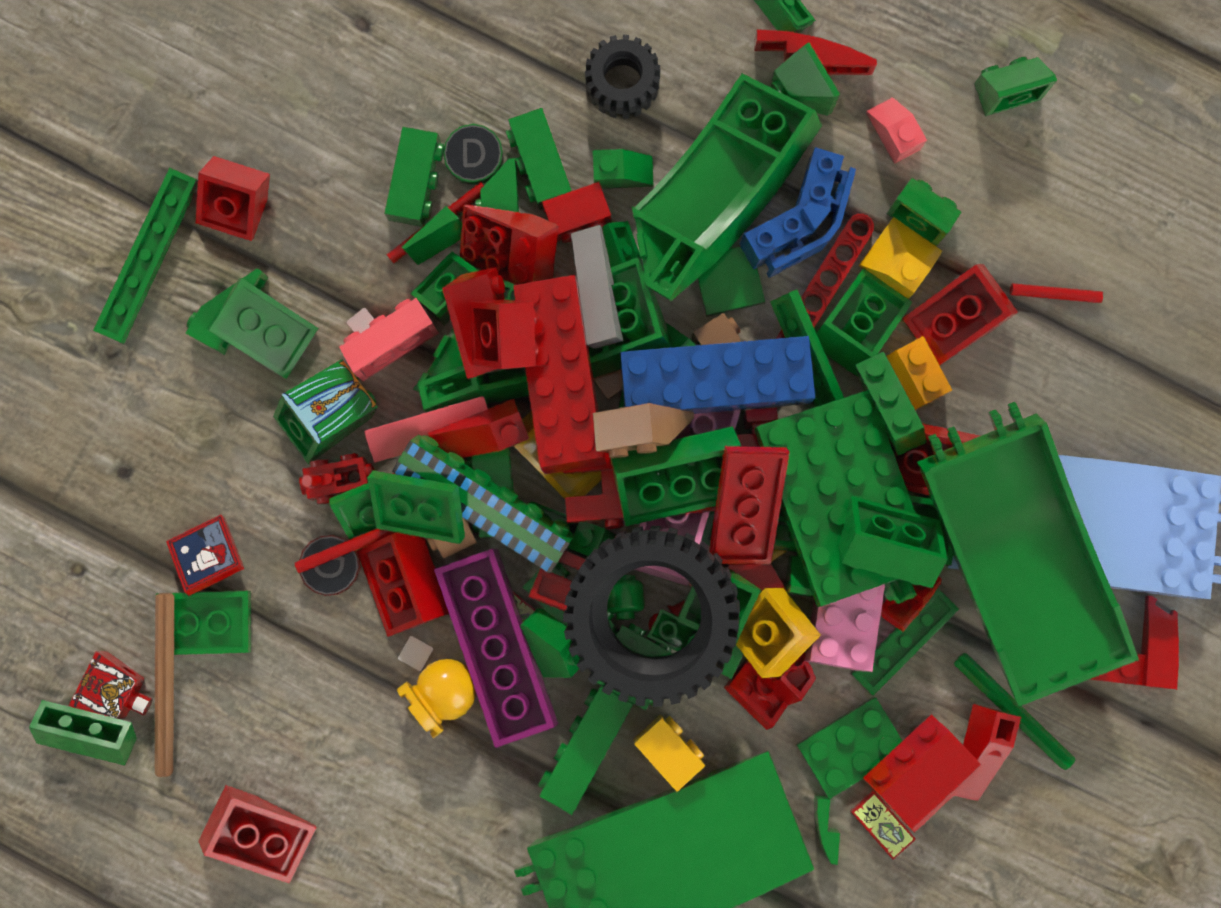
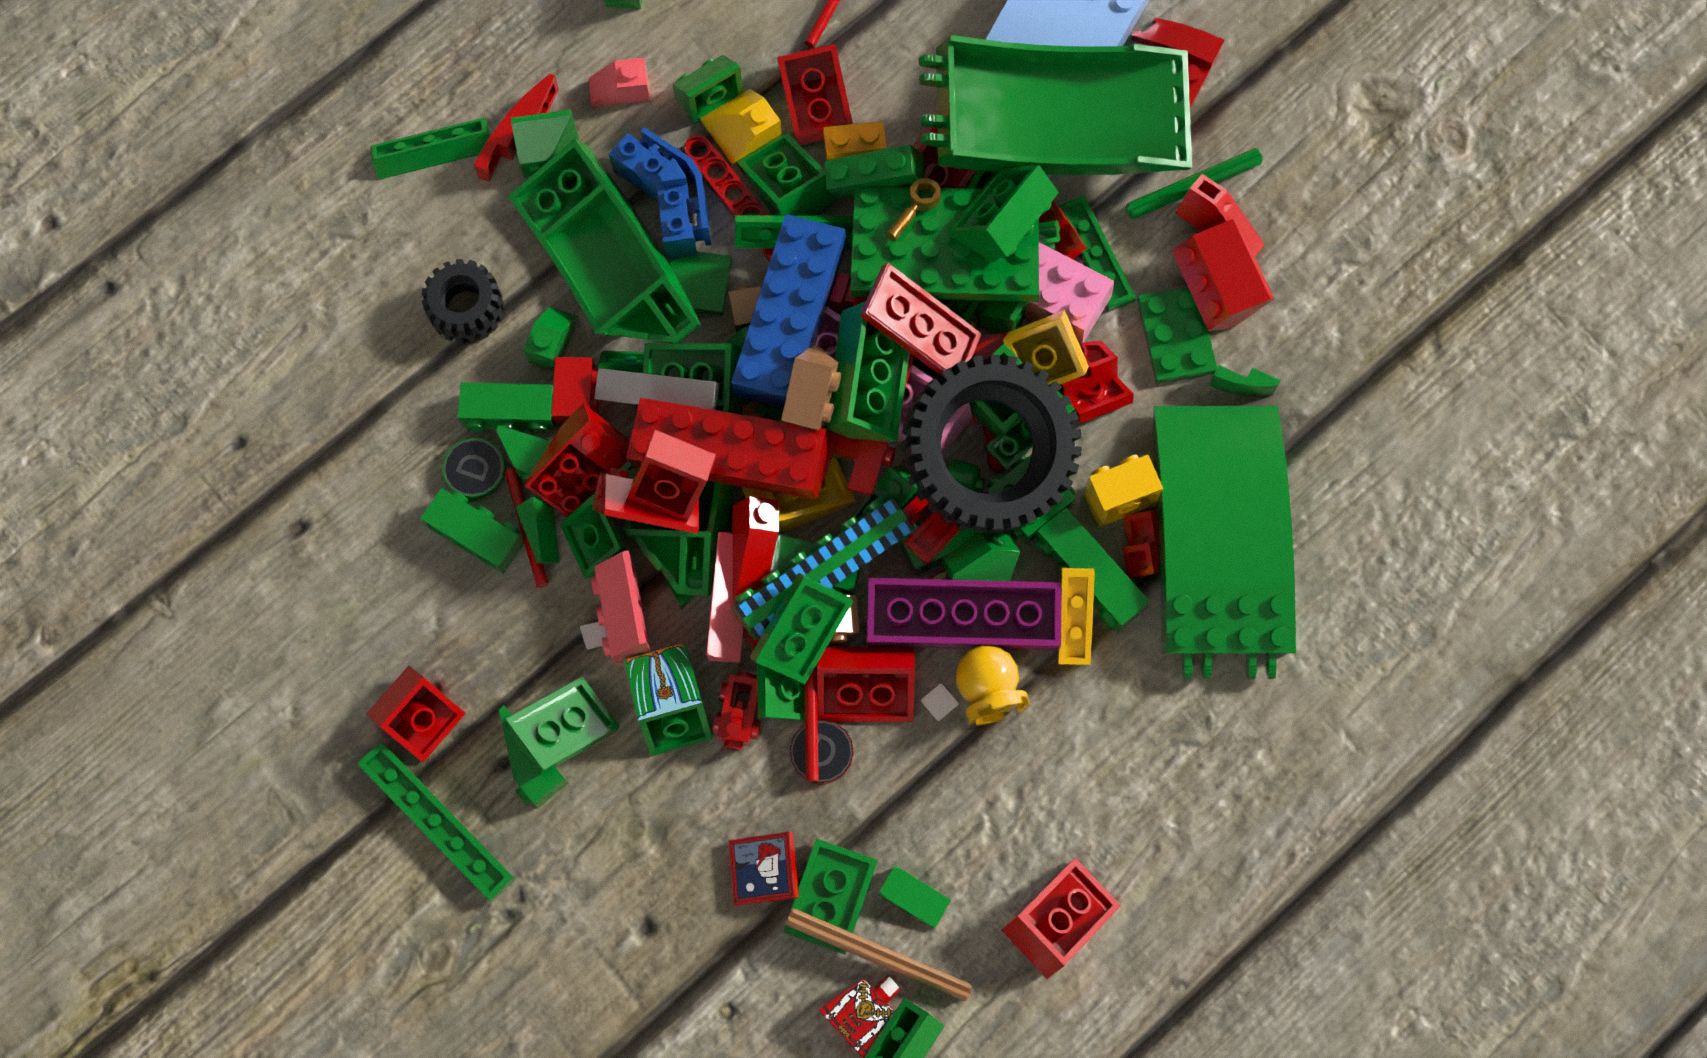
camera: 70 degrees left, 10 degrees down
tile [850,791,916,860] -> none
none -> green slope [878,865,951,929]
none -> pearl gold piece [886,178,940,242]
none -> yellow plate [1058,568,1095,665]
none -> red slope [1122,510,1160,578]

